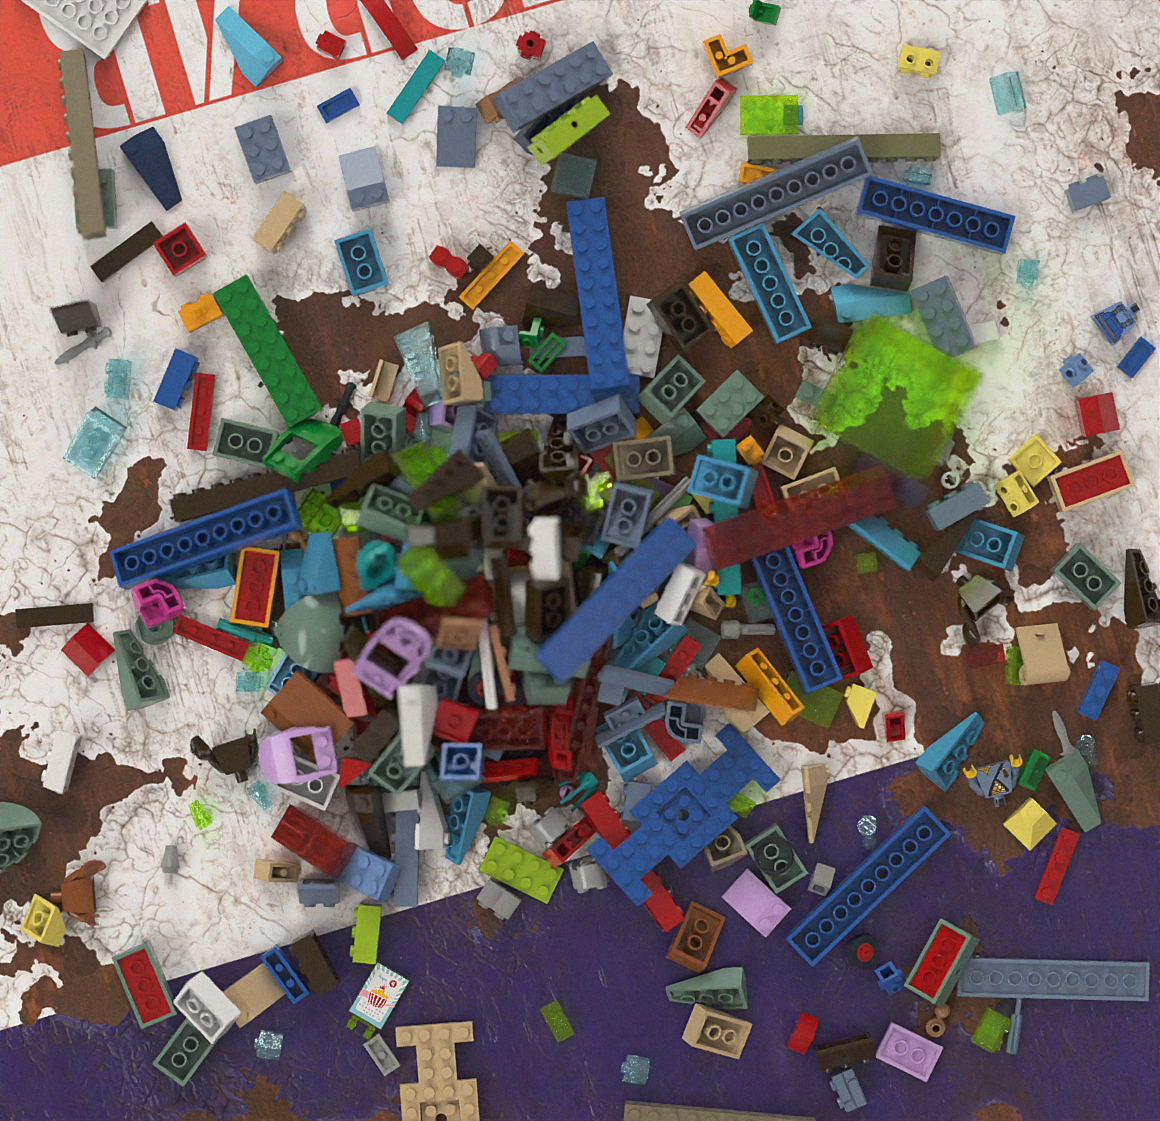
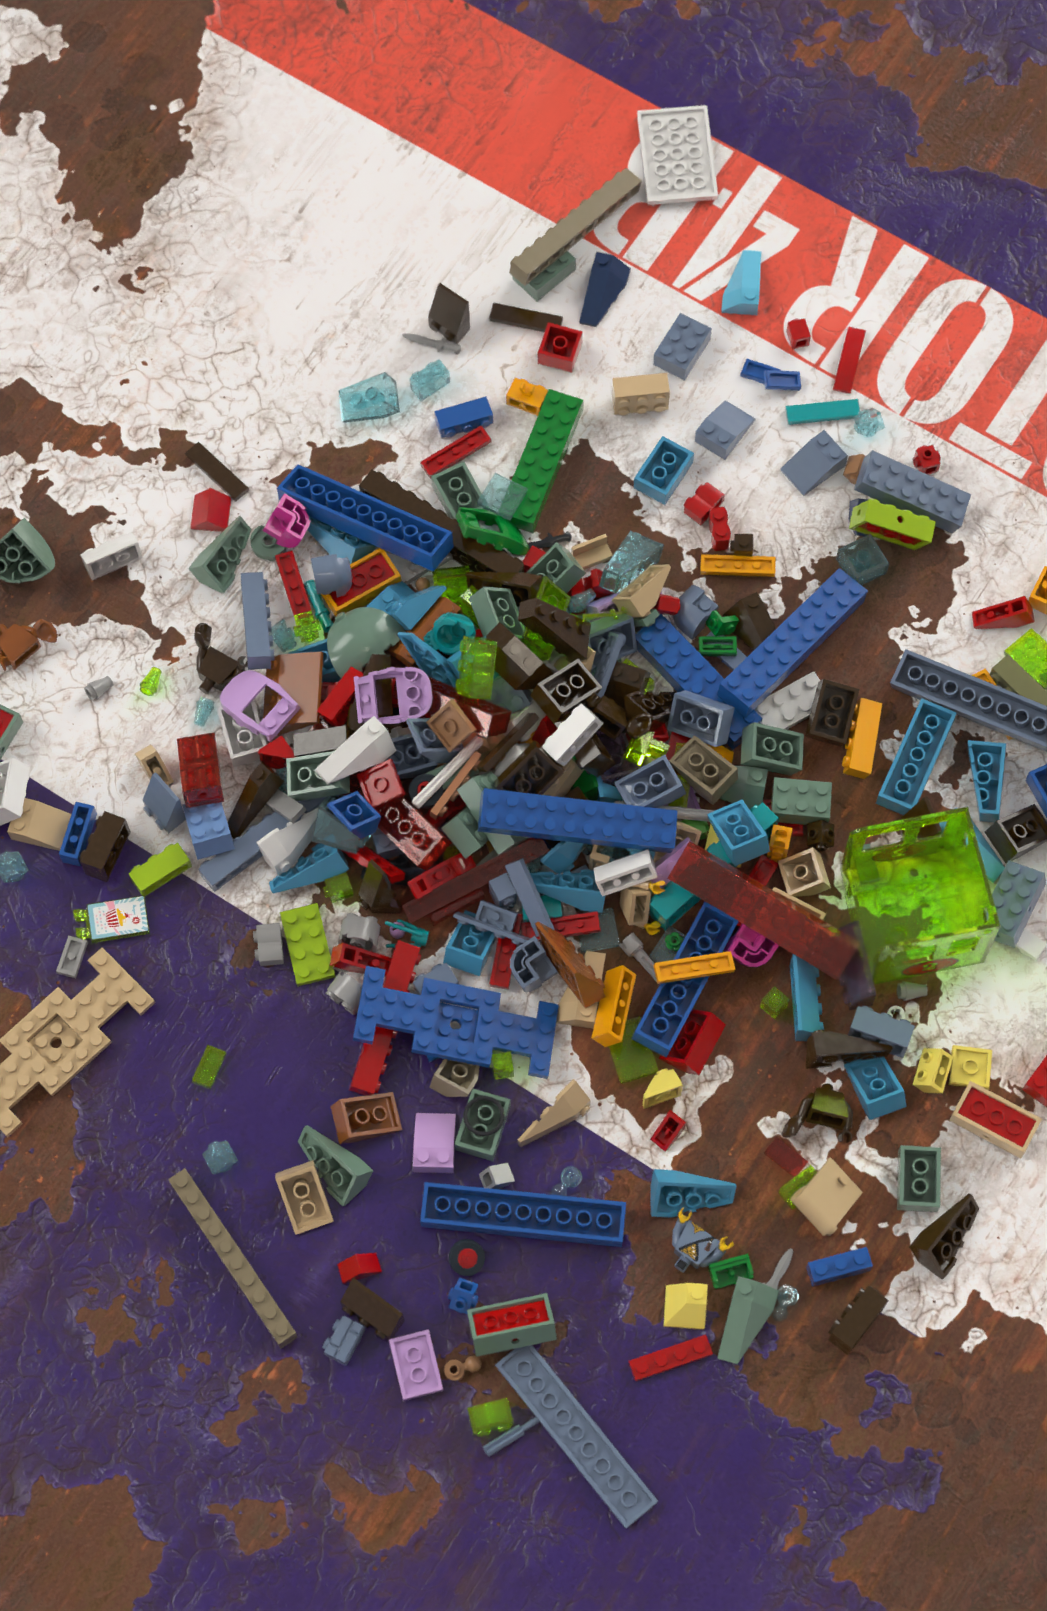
camera: 50 degrees right, 20 degrees down
none -> sand blue brick [241,572,274,670]
none -> sand blue brick [311,554,352,597]
none -> clear light blue tile [477,473,528,521]
none -> clear neon green door [582,606,627,622]
none -> light orange plate [653,951,735,984]
none -> red brick [683,482,725,525]
none -> blue tile [764,370,801,391]

